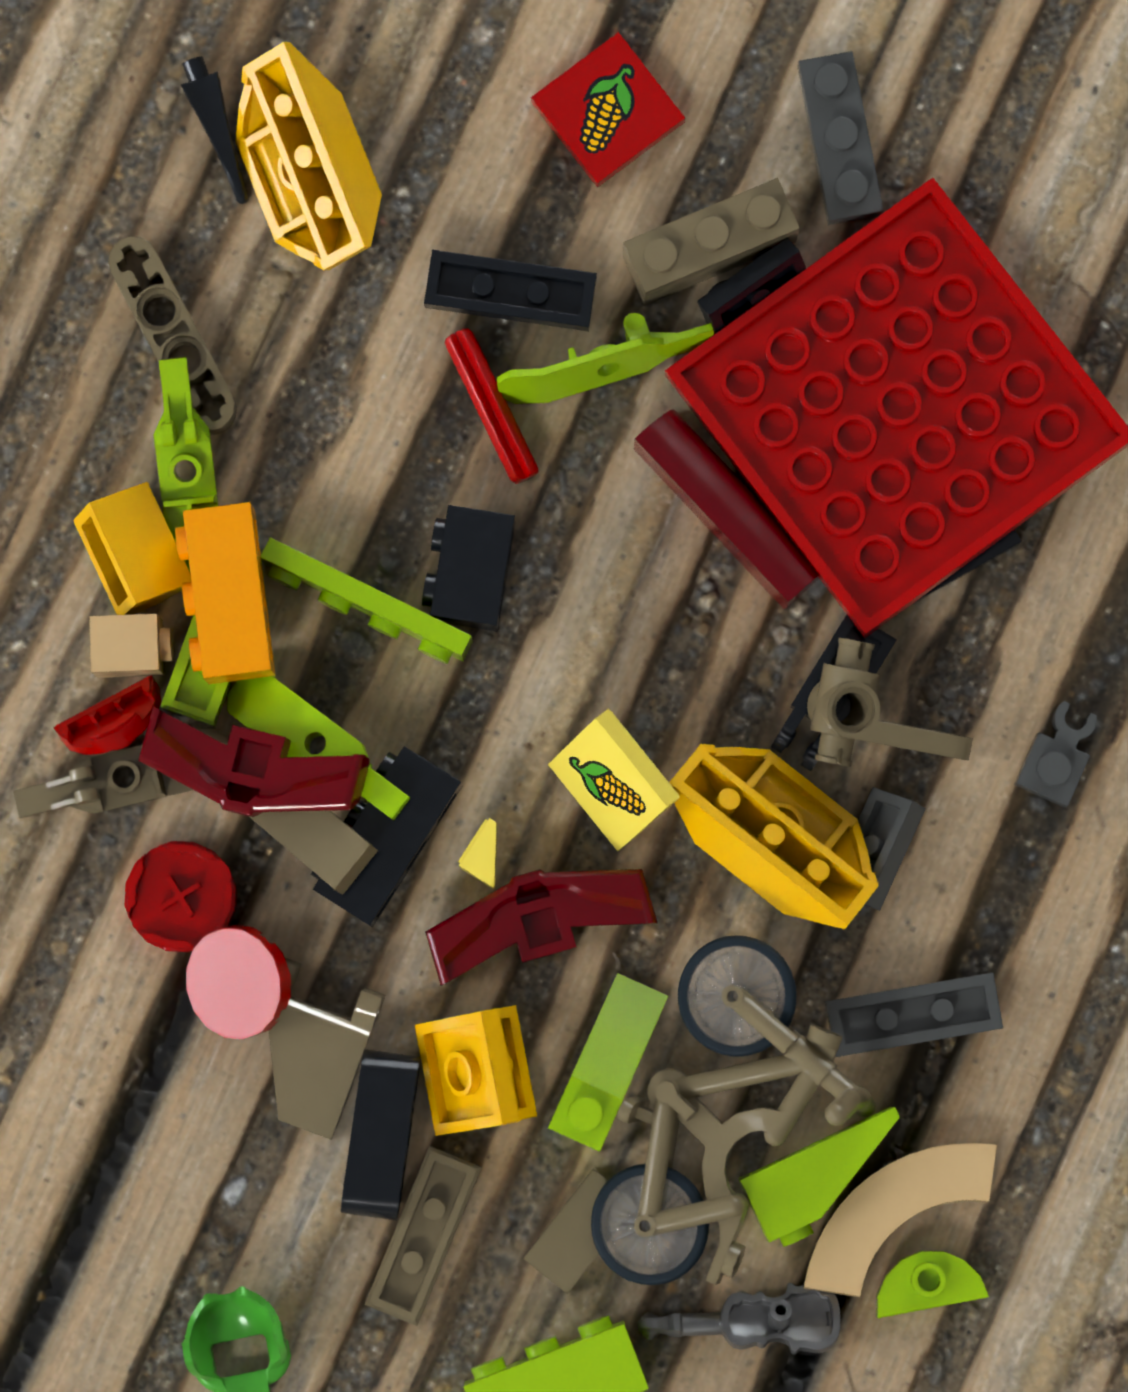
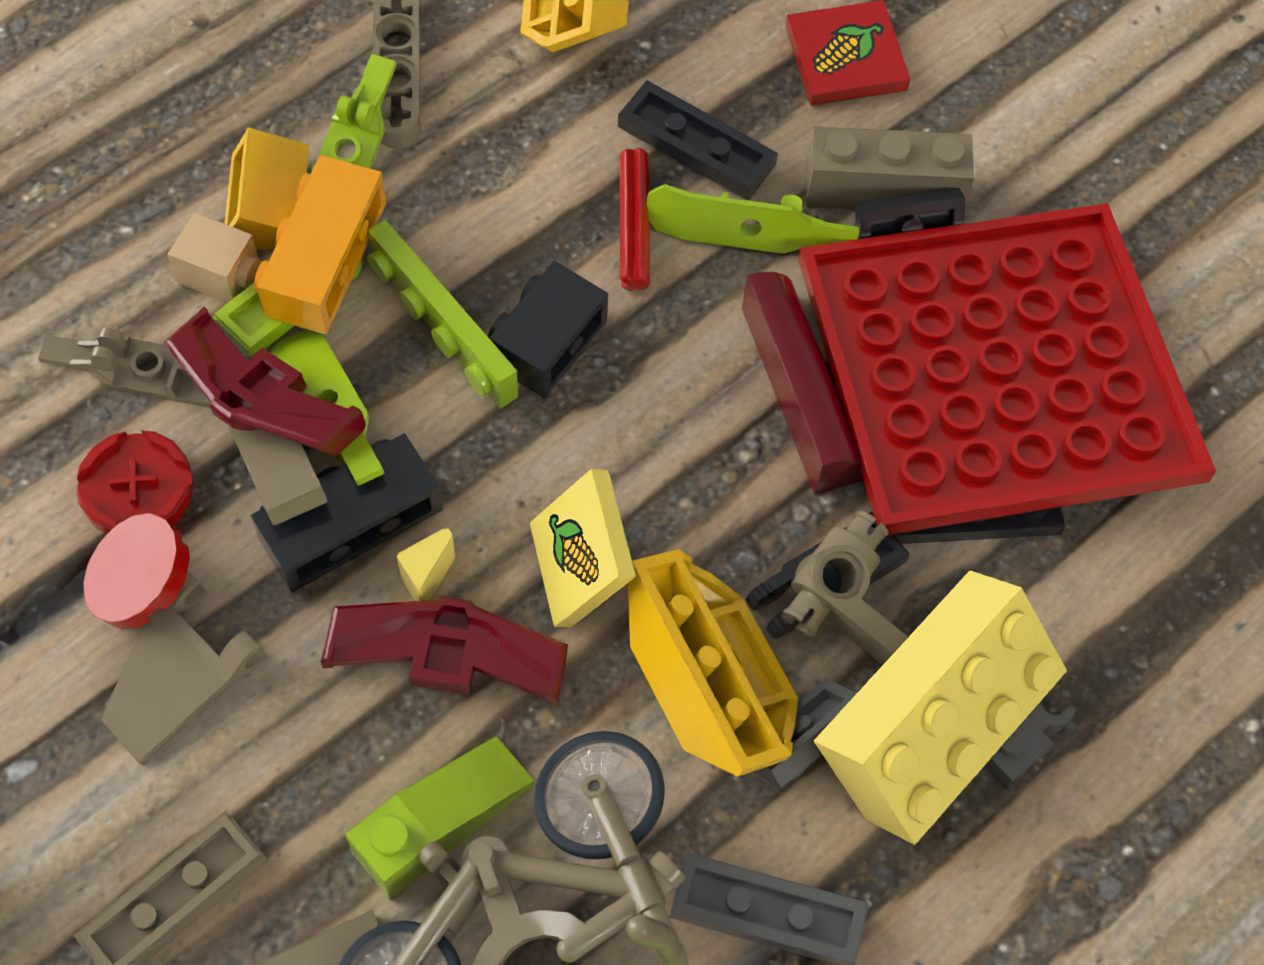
camera: 20 degrees right, 20 degrees down
red plate [53,675,162,755] -> none
black beam [341,1049,421,1221] -> none
yellow bracket [414,1005,537,1136] -> none
dark grey plate [797,51,884,225] -> none
none -> light yellow brick [814,571,1067,845]

